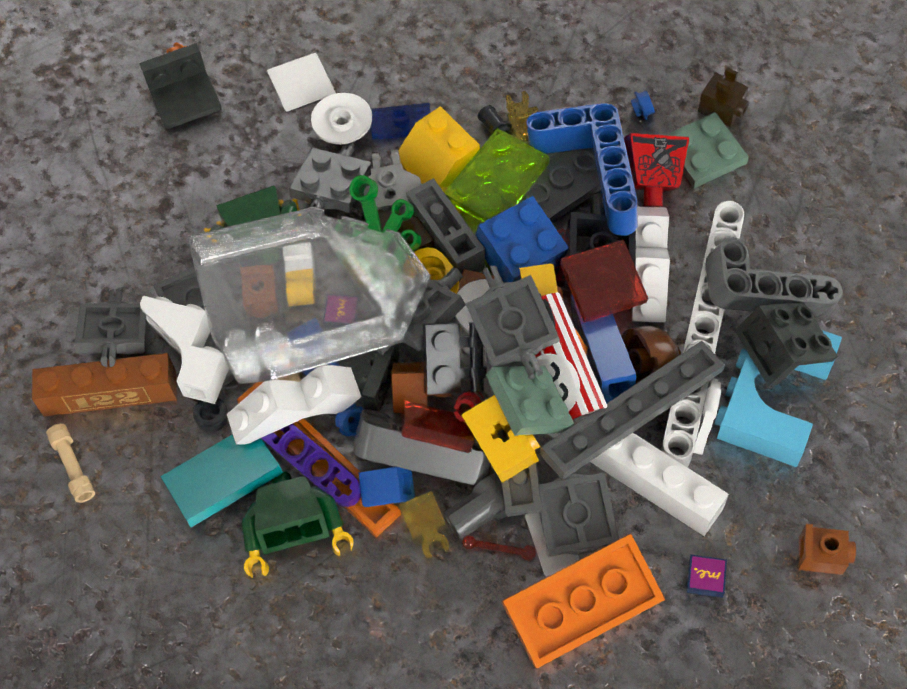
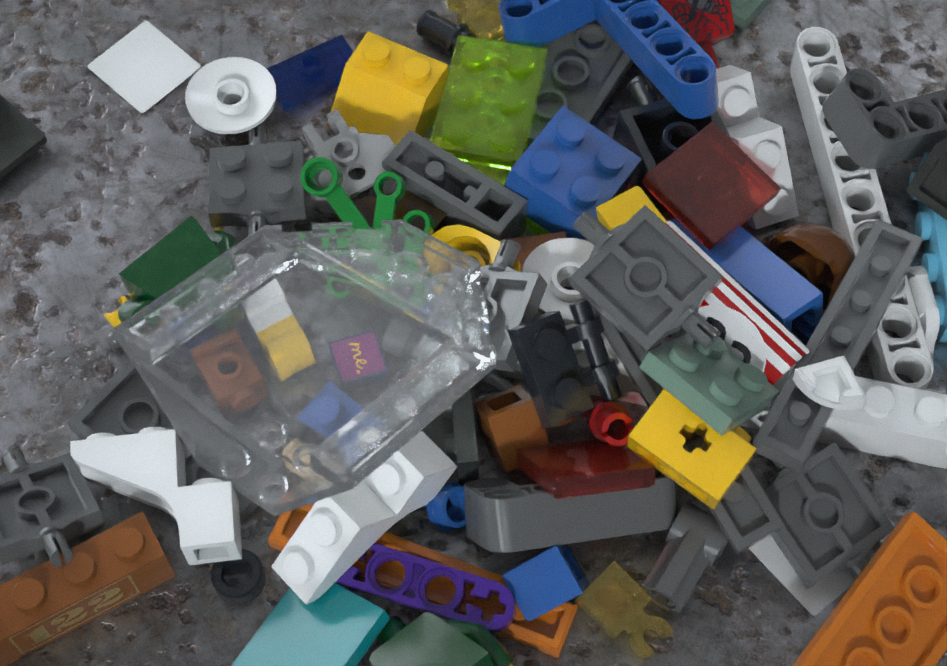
camera: 25 degrees left, 0 degrees up
clear red hinge [462,535,536,561] -> none
none -> white tile [792,355,867,410]

